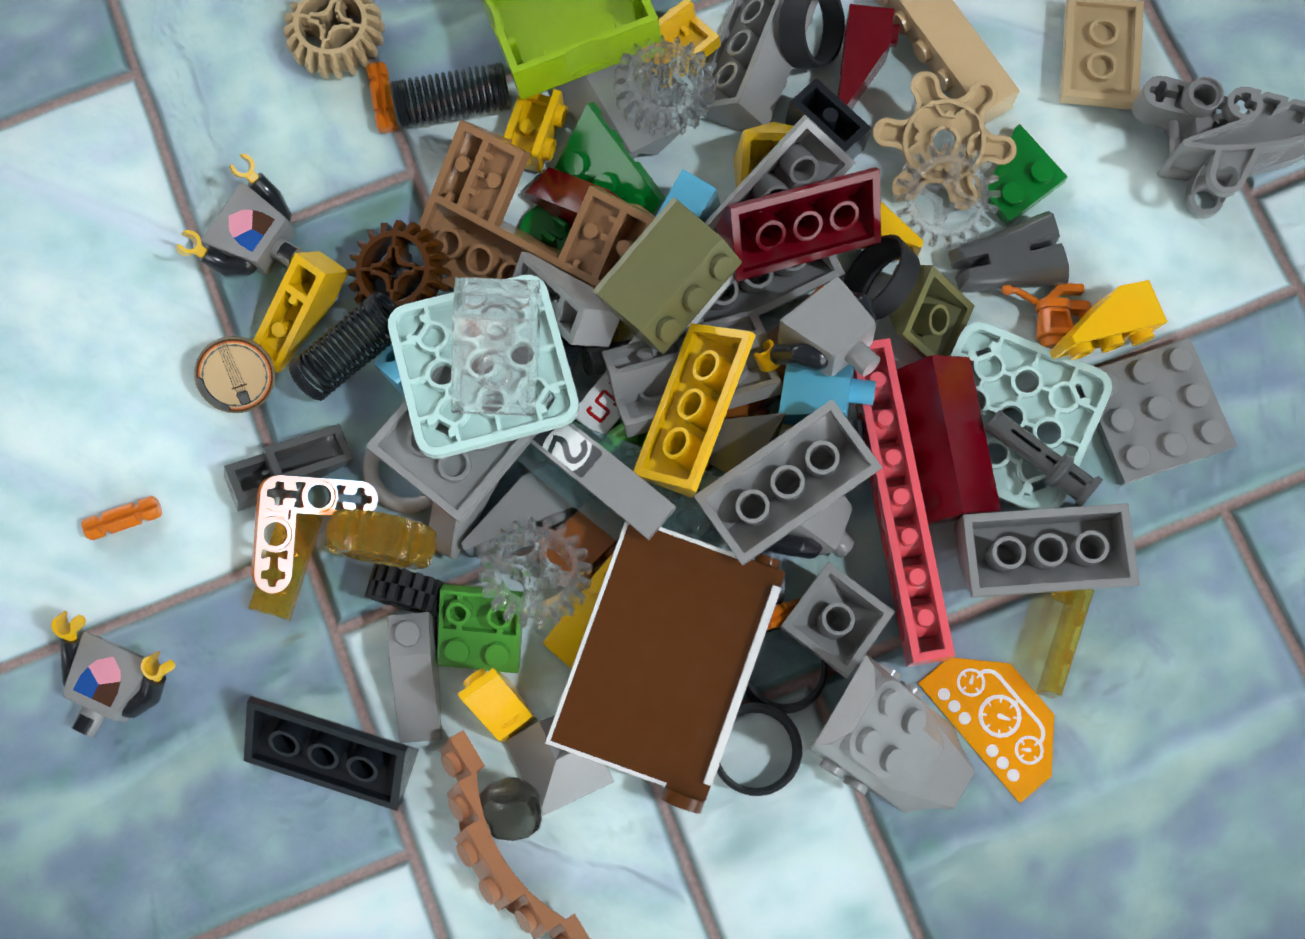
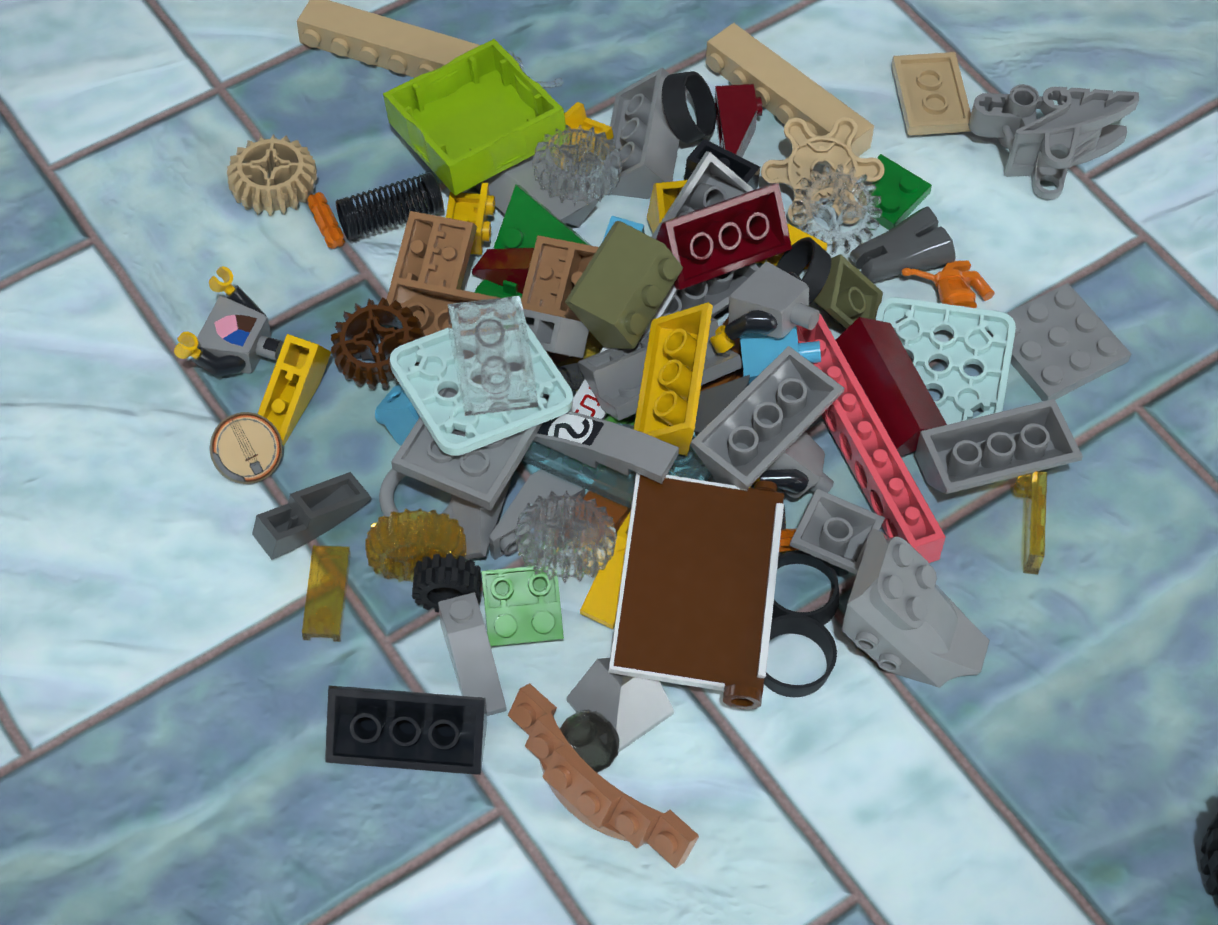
camera: 20 degrees left, 20 degrees down
torso [51,611,175,737] -> none
orange axle [81,496,162,540] -> none
beam [251,475,378,593] -> none
black piece [289,292,398,401] -> none
yellow slope [458,668,537,743] -> none
light orange sticker [918,657,1054,803] -> none
dark grey pin [985,410,1103,507] -> none
yellow slope [1049,280,1168,360] -> none

